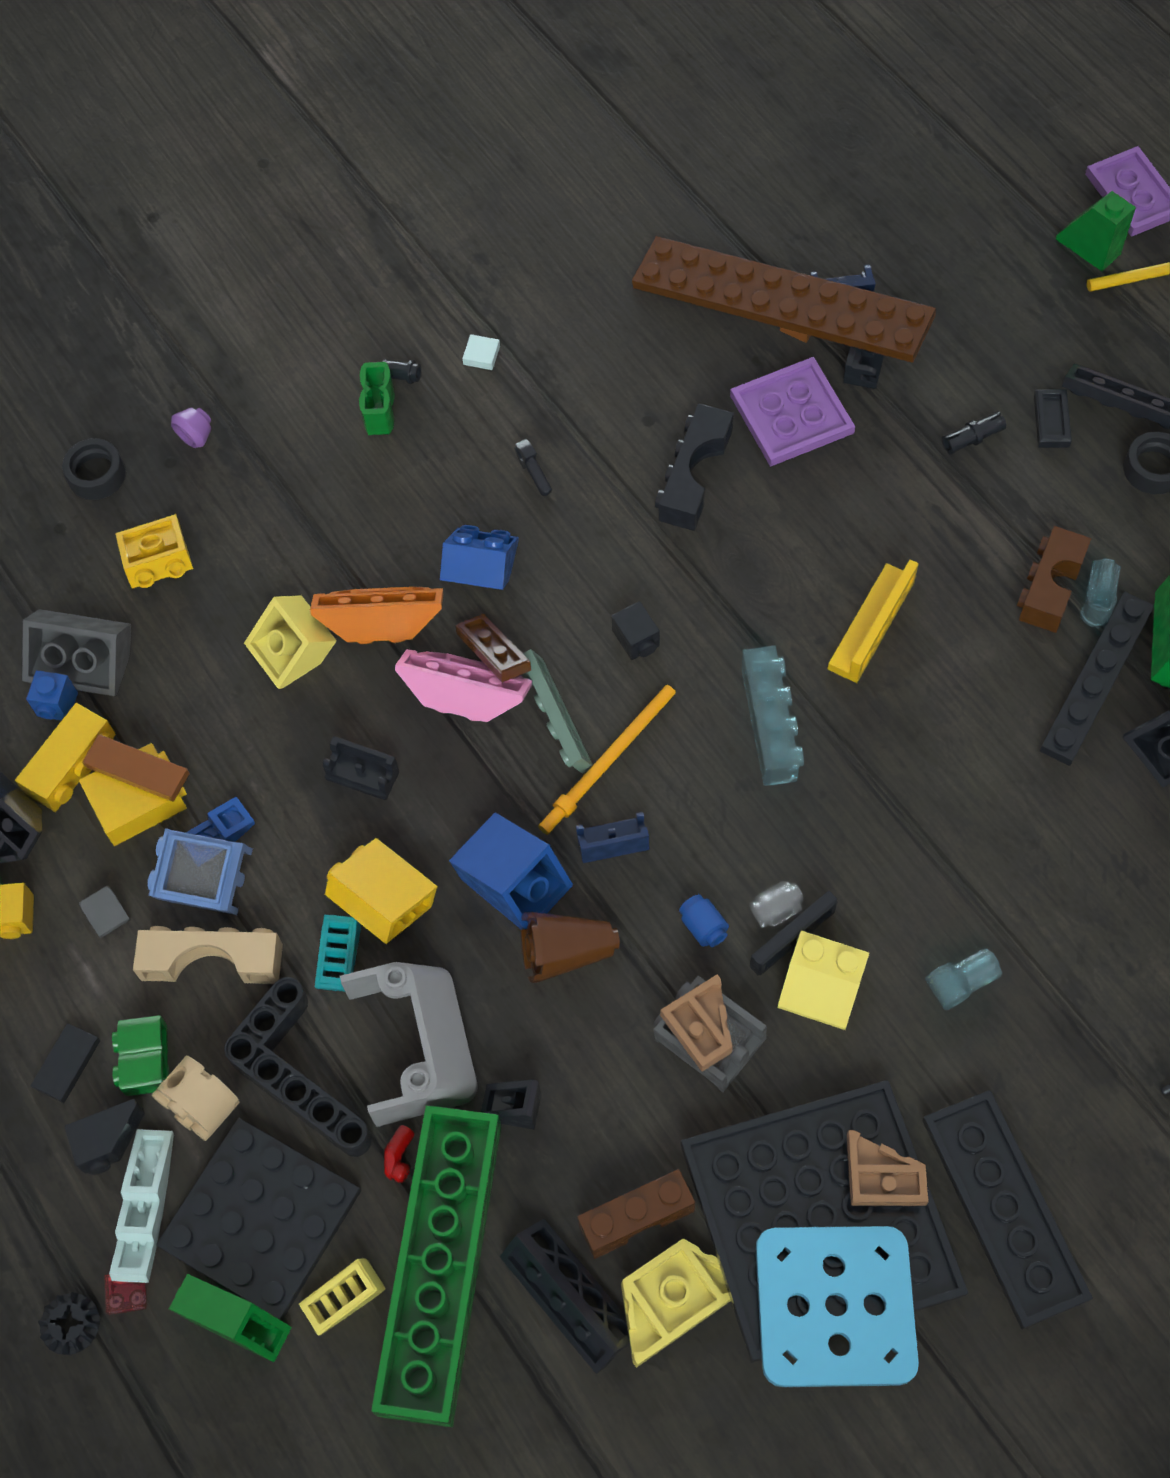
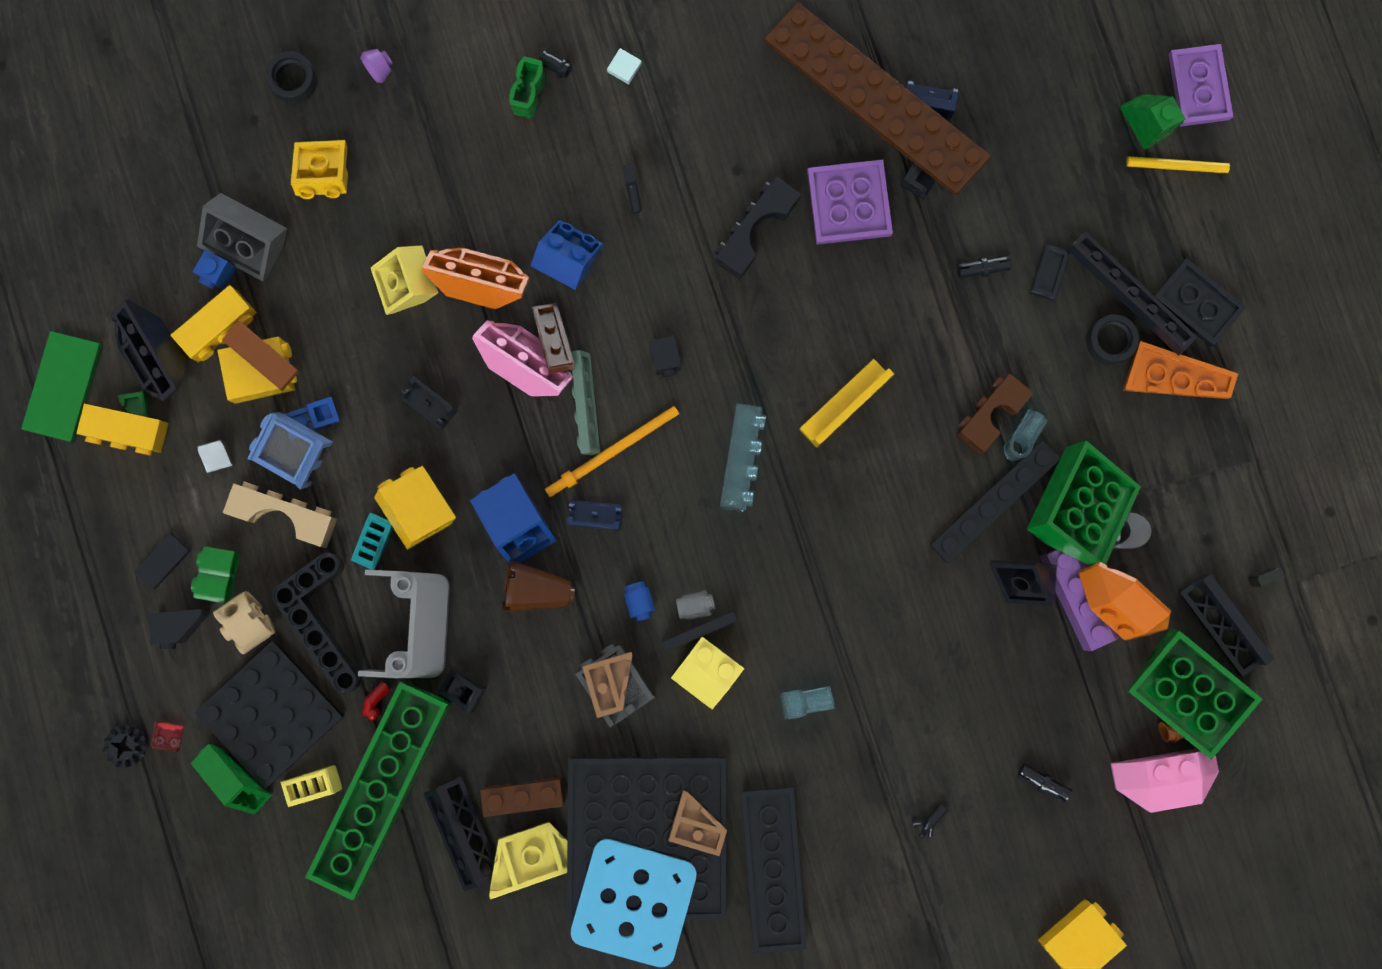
camera: 10 degrees right, 20 degrees up
light aqua slope [109,1129,174,1283] -> none

